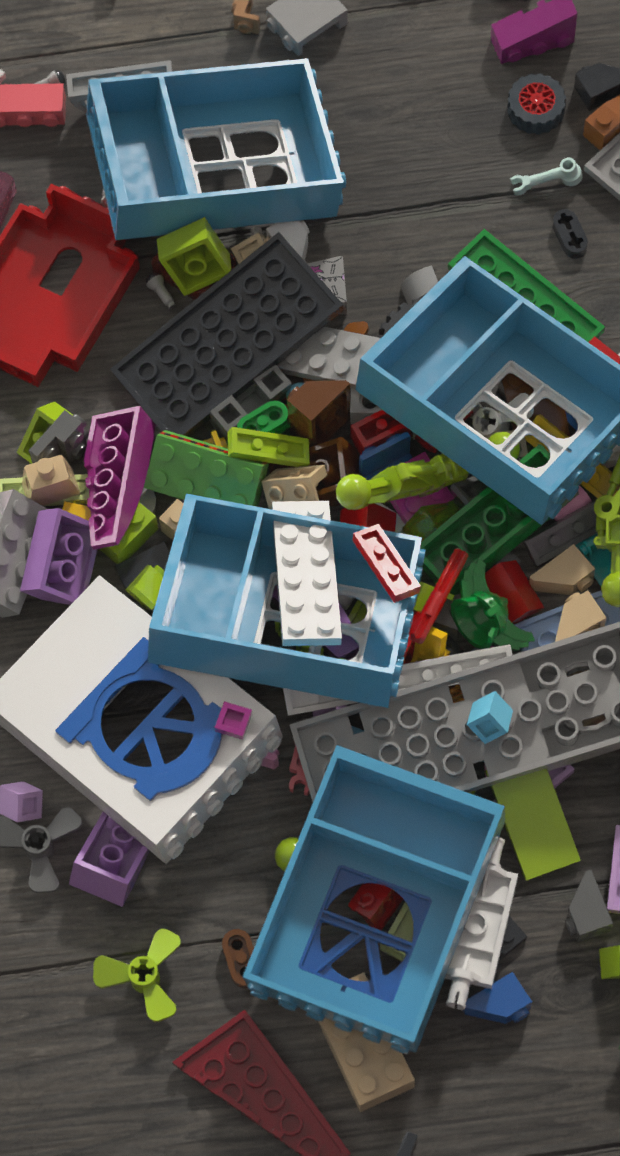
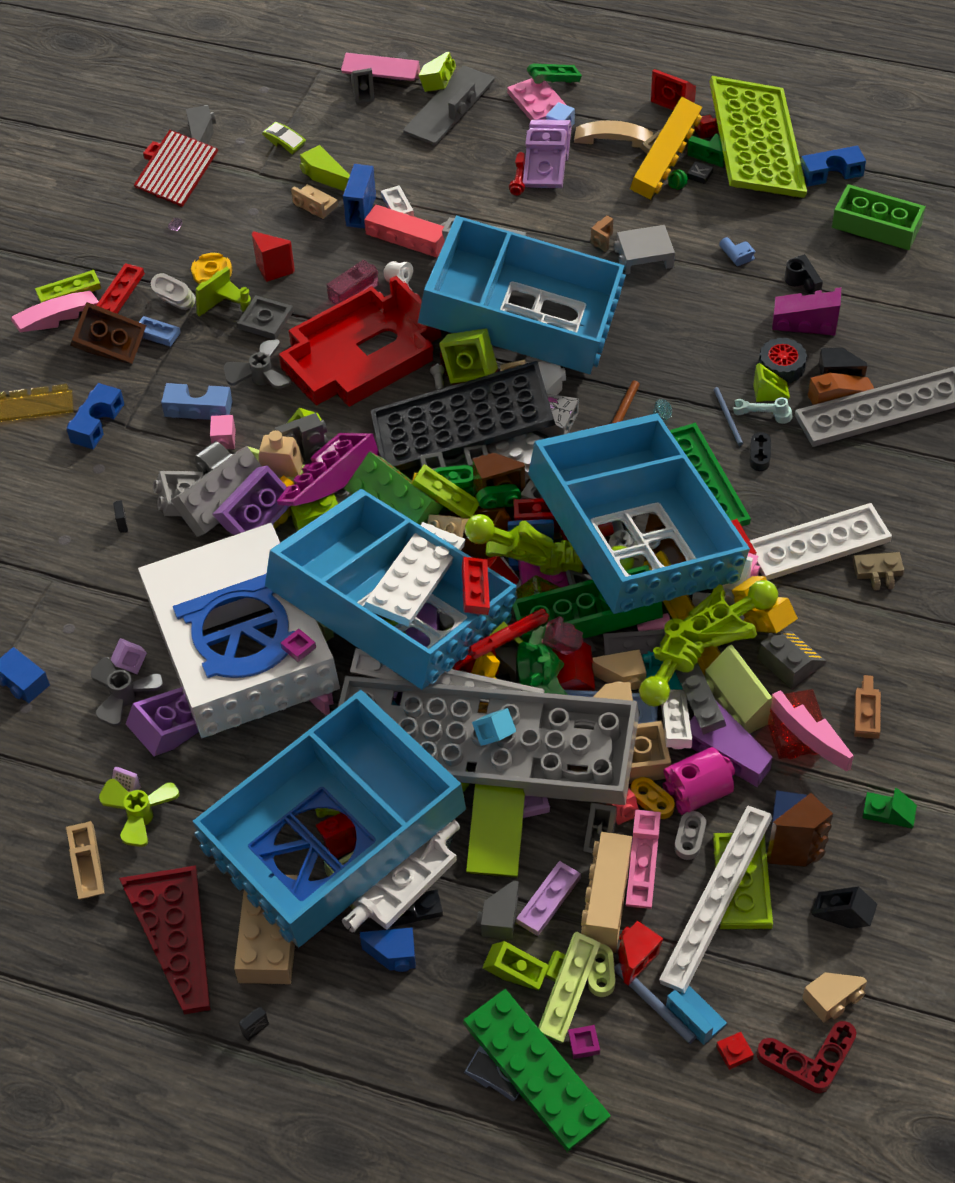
camera: 25 degrees right, 15 degrees down
none -> tan slope [66,821,105,900]
none -> slope [112,767,141,792]
none -> white piece [384,261,413,290]
none -> green plate [476,484,521,509]
none -> clear pink brick [542,616,583,655]
none -> dark orange bar [611,381,640,424]
none -> clear light blue plate [653,399,672,420]
none -> sand blue axle [714,387,743,446]
none -> lime slope [753,363,790,402]

